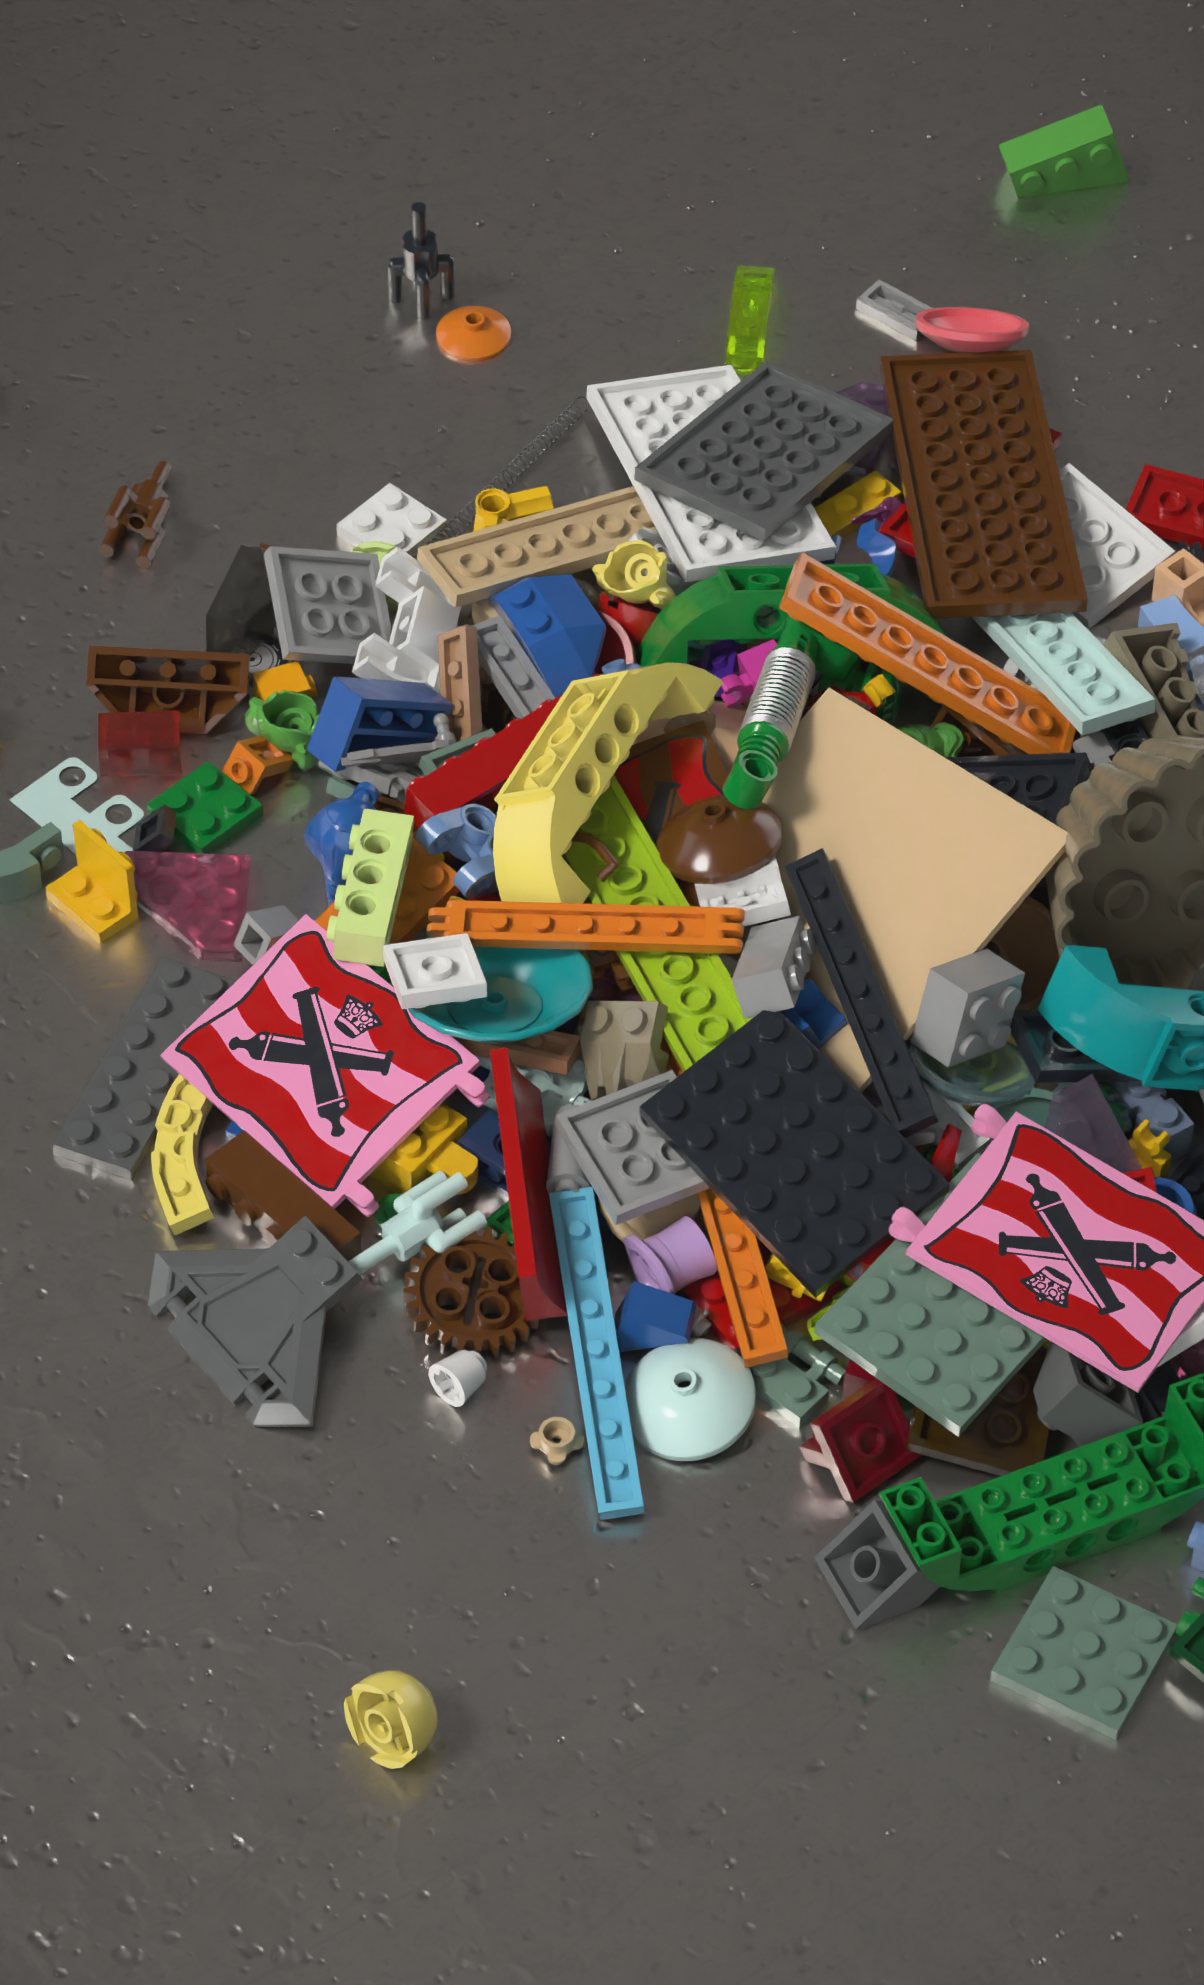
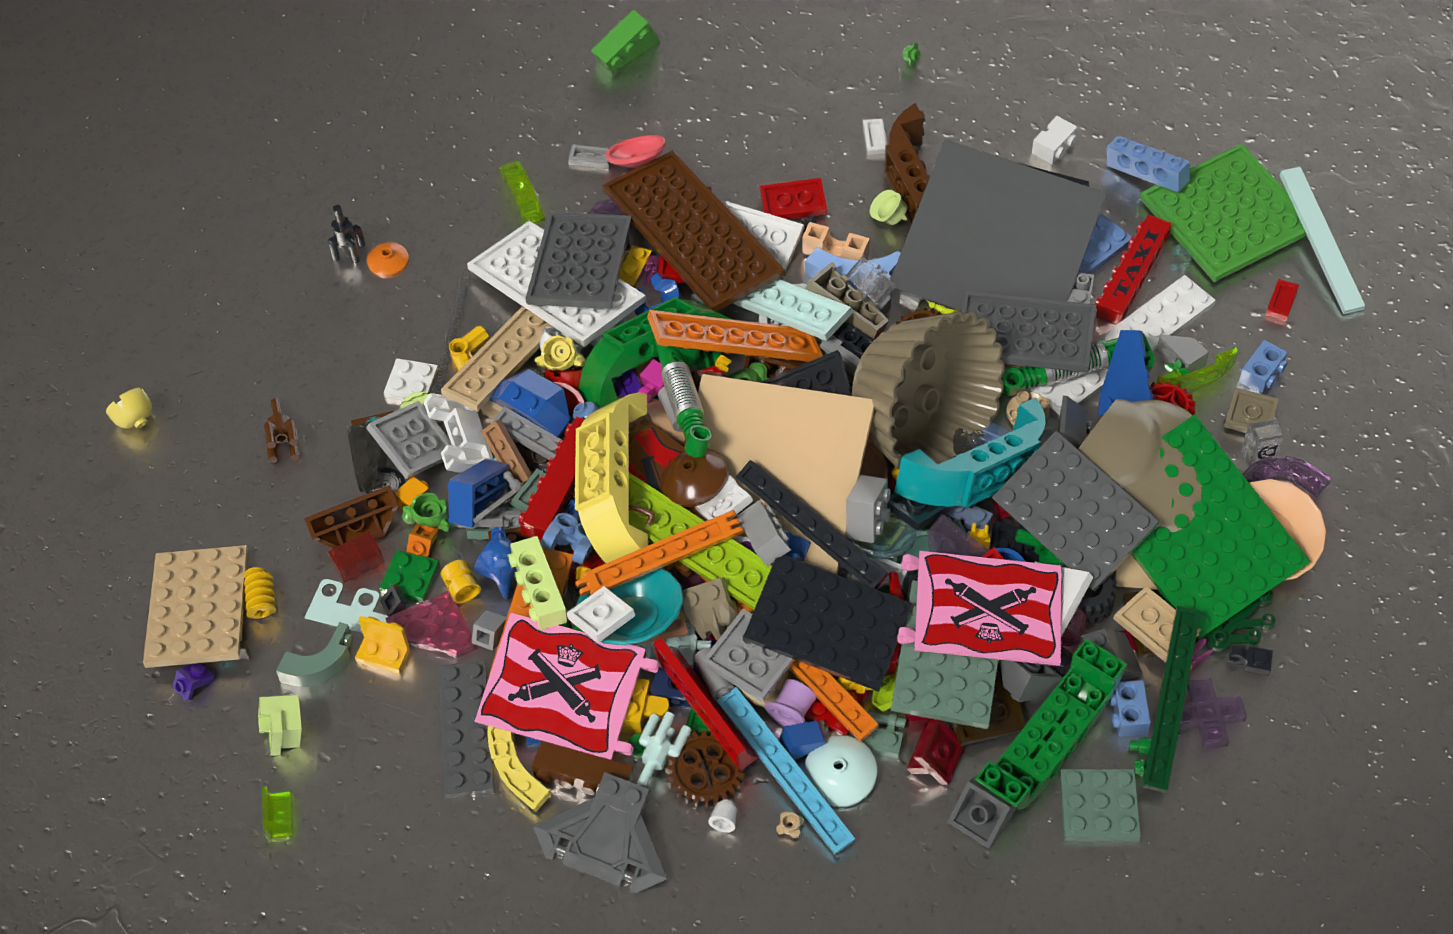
camera: 25 degrees left, 5 degrees up
none -> yellow wheel [441,559,481,604]

